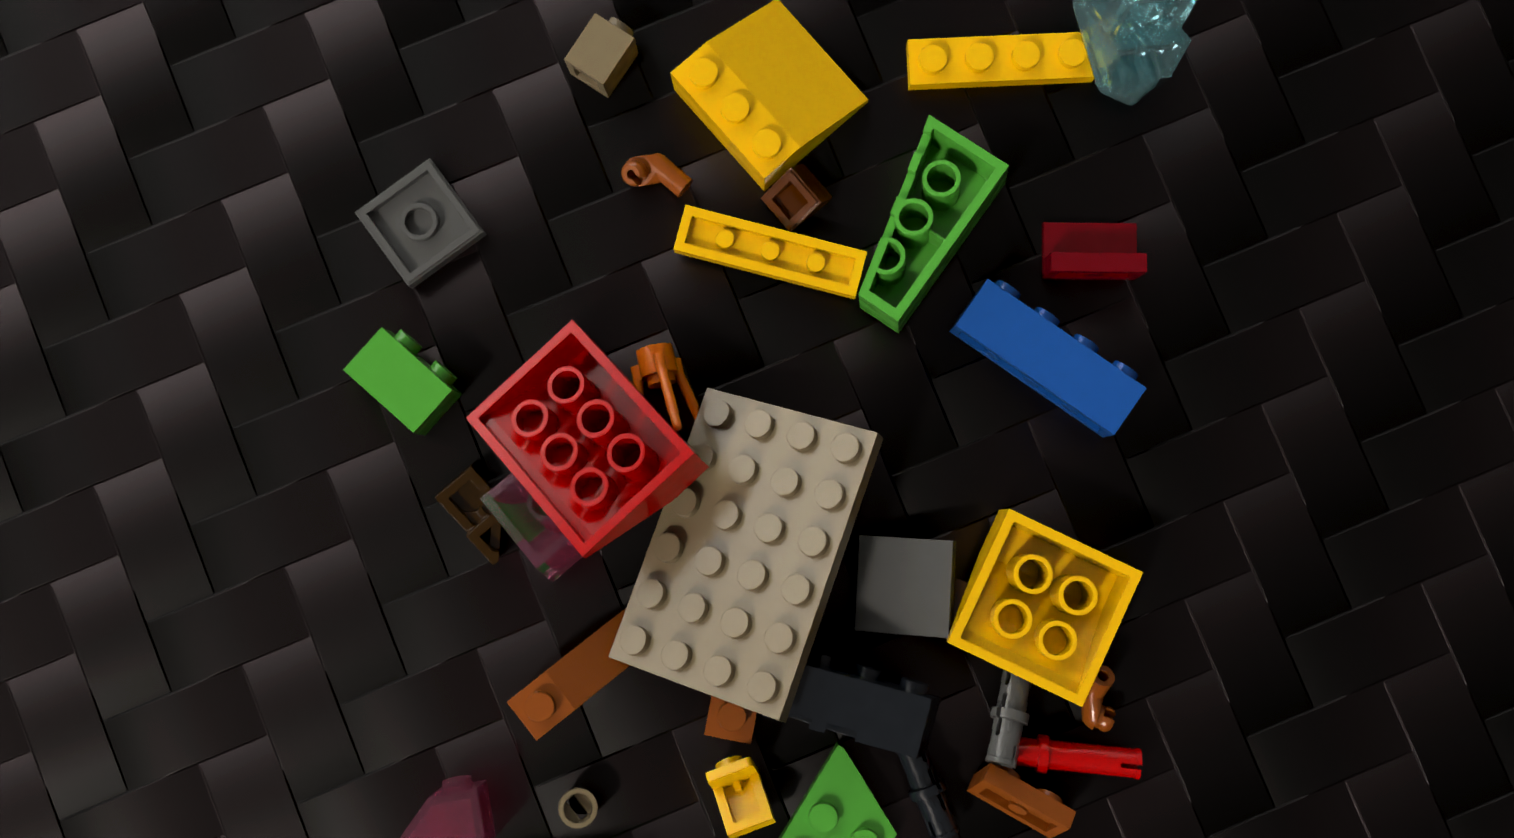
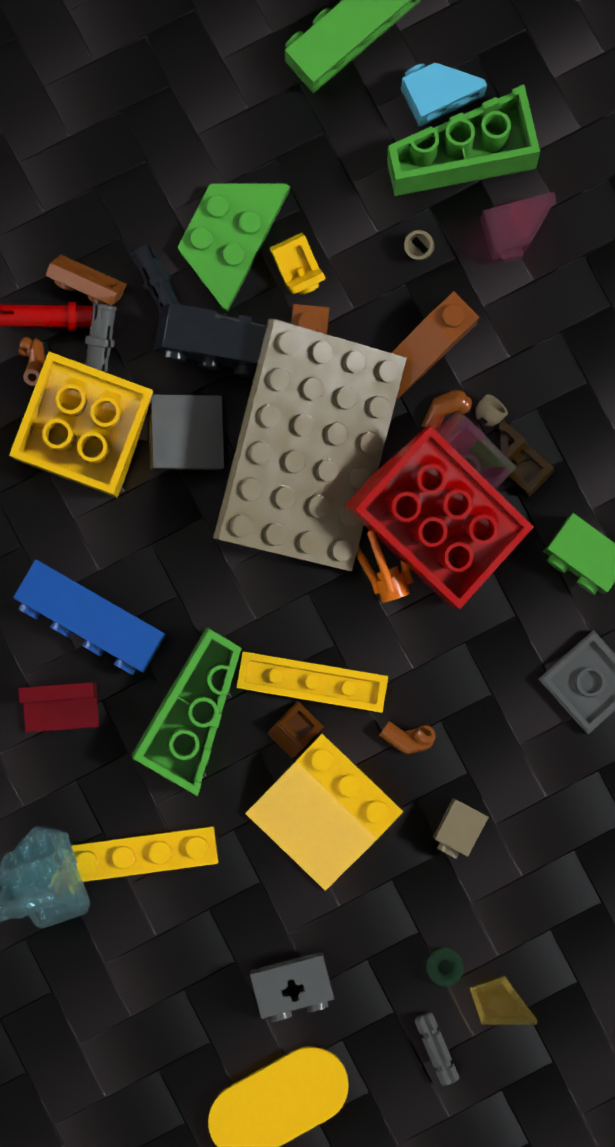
camera: 165 degrees right, 0 degrees up
none -> dark orange arm [421,390,472,432]
none -> dark tan hinge [475,394,508,426]

